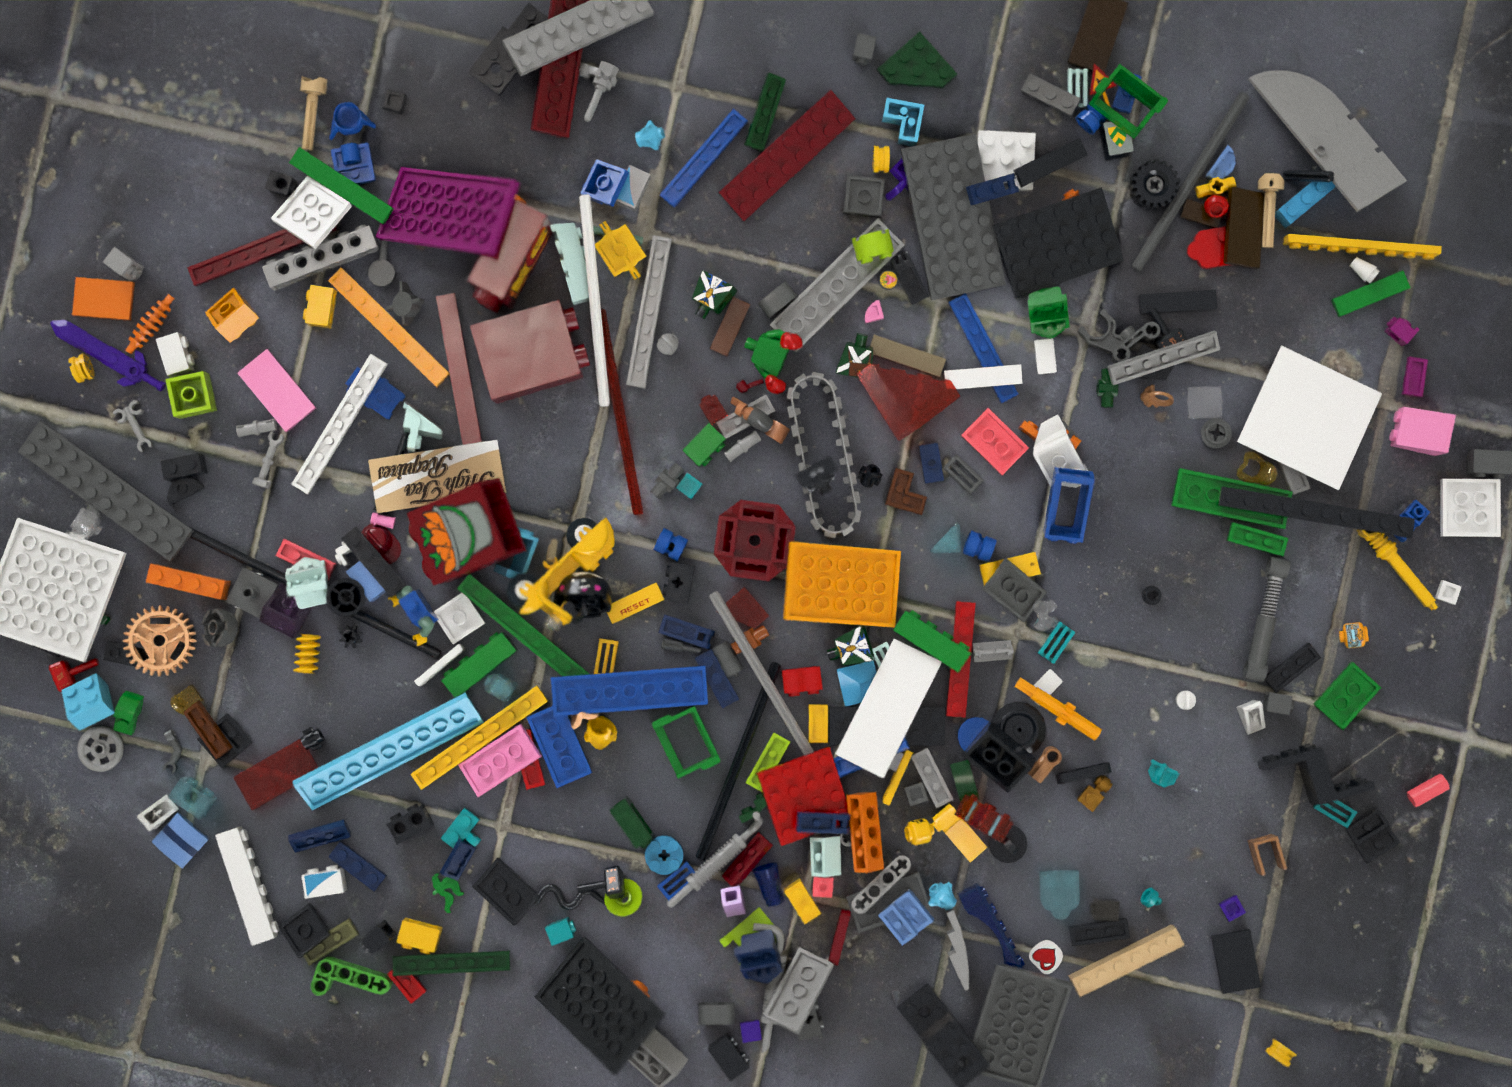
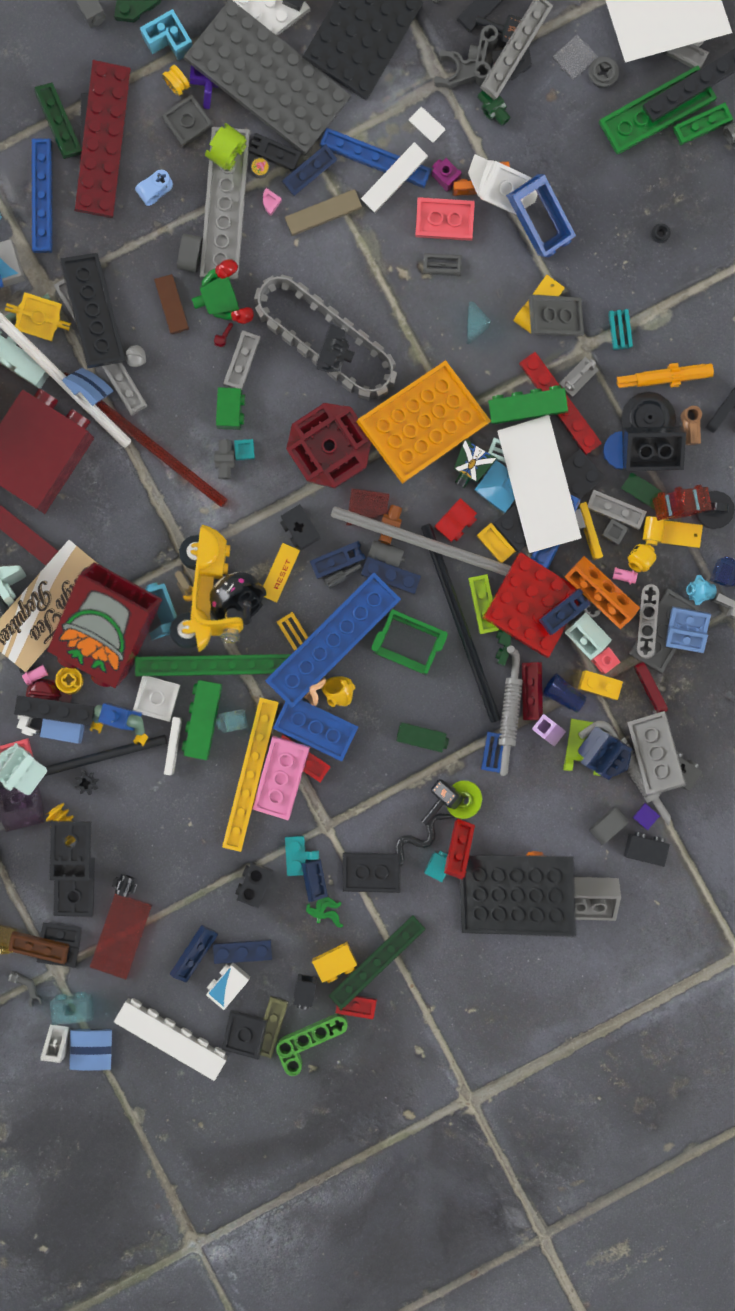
camera: 45 degrees left, 0 degrees up
medium azure plate [293,693,484,810] -> none
black cylinder [326,578,365,617] -> none
dark azure plate [645,835,684,875] -> none
blue wheel [653,528,688,562] -> none
torso [692,270,738,320] -> none
clear red brick [699,394,727,425] -> none
light grey pin [723,430,761,463] -> none
piece [730,397,790,444] -> none
torso [836,333,873,381] -> none
clear red slope [856,363,961,441] -> none
black gear [858,464,883,488] -> none
reddish brown tile [885,468,927,515] -> none
dark blue plate [919,443,944,484] -> none
blue wheel [962,530,997,563] -> none
dark blue plate [966,173,1019,206] -> none
green piece [1027,287,1069,339] -> none
clear piece [1032,600,1058,631] -> none
white sticker [1034,669,1063,705] -> none
medium nougat piece [1140,385,1174,408] -> none
clear yellow piece [1236,451,1278,485] -> none
none -> black bracket [49,821,95,917]
none -> yellow wheel [55,667,84,695]
none -> black plate [60,253,125,369]
none -> medium blue slope [62,368,113,406]
none -> light blue piece [135,170,173,206]
none -> dark blue plate [282,144,338,197]
none -> magenta brick [432,158,462,192]
none -> red plate [444,819,475,879]
none -> bright pink pin [612,567,638,585]

